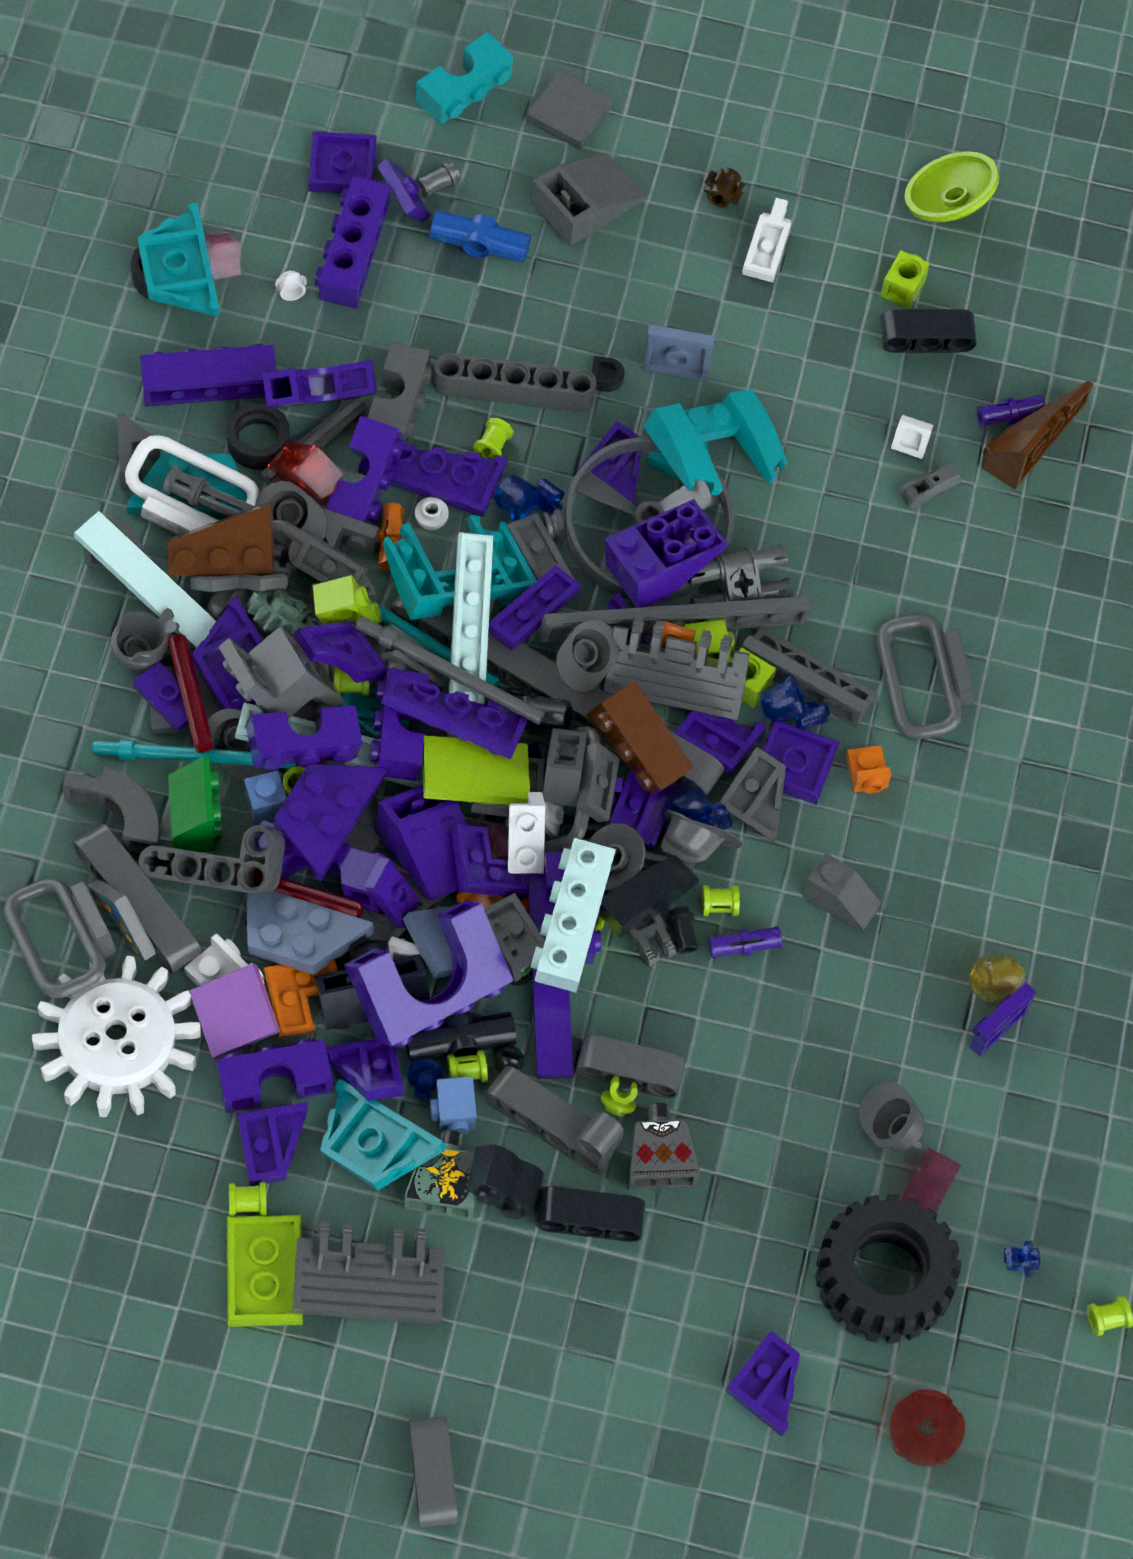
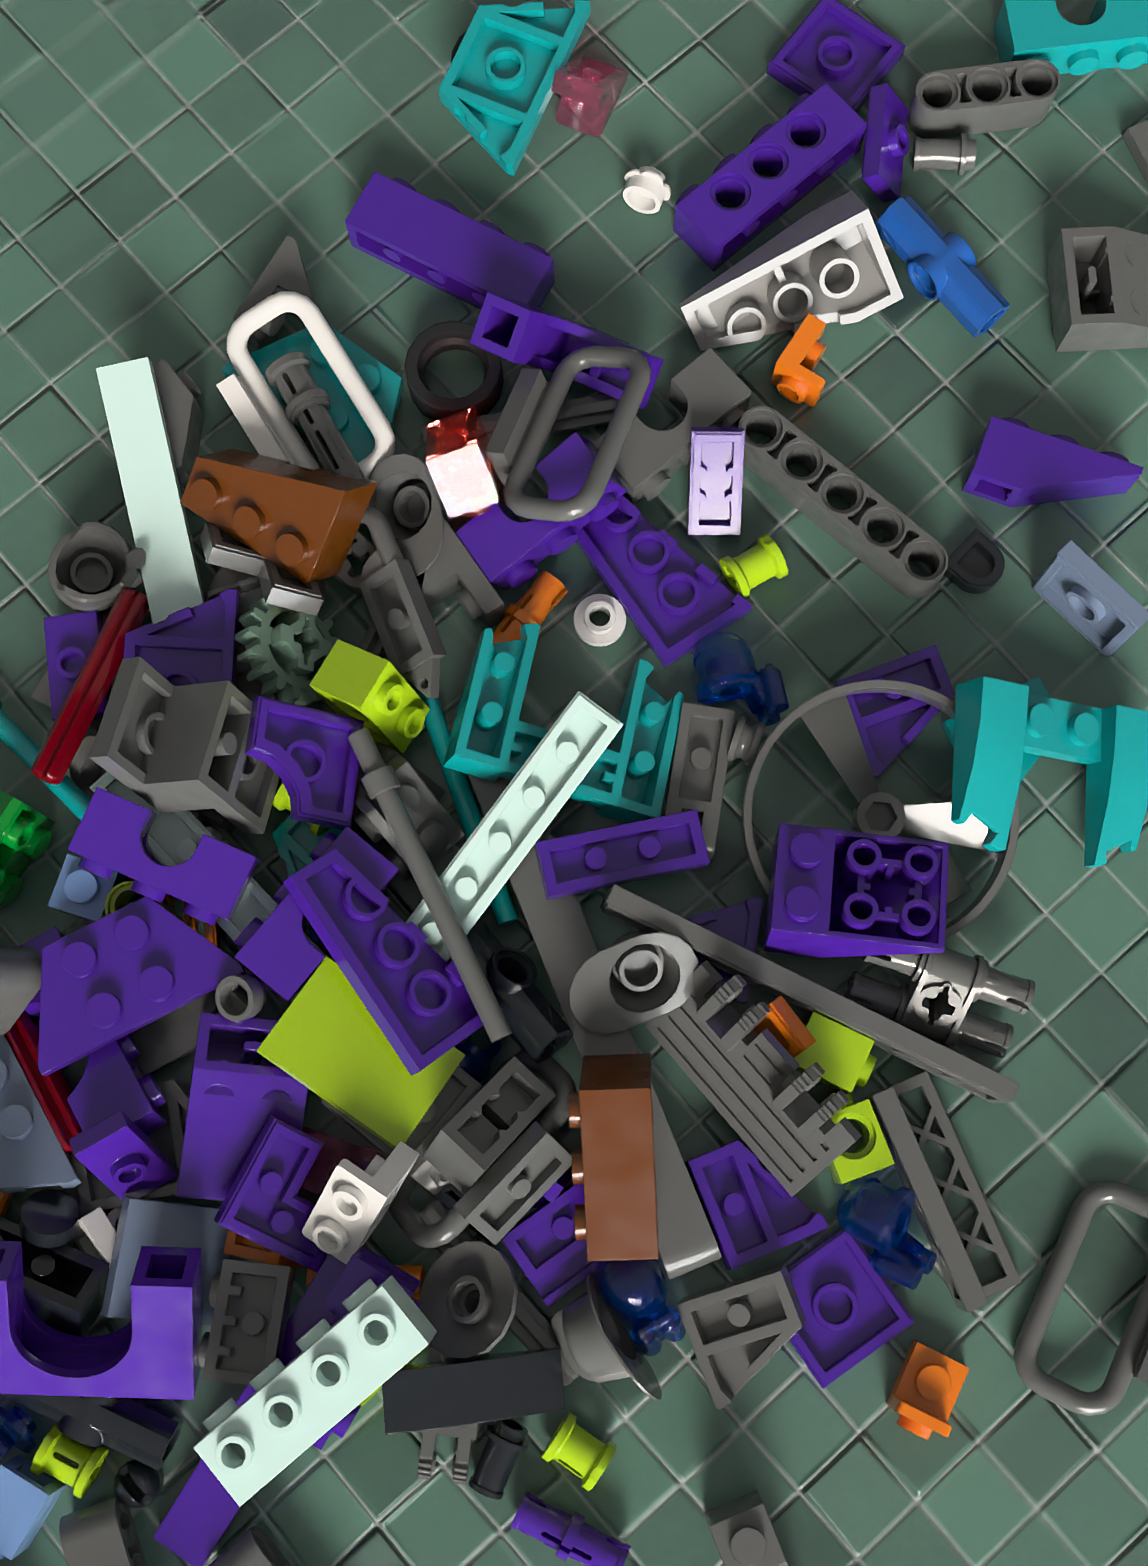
camera: 45 degrees right, 15 degrees up
none -> dark grey hinge [215,974,267,1022]
none -> dark grey bar [484,346,651,522]
none -> light grey wedge [679,190,904,351]
none -> plate [687,427,745,535]
none -> orange bracket [770,313,827,407]
none -> dark grey beam [907,59,1061,138]
none -> dark purple slope [962,416,1143,507]

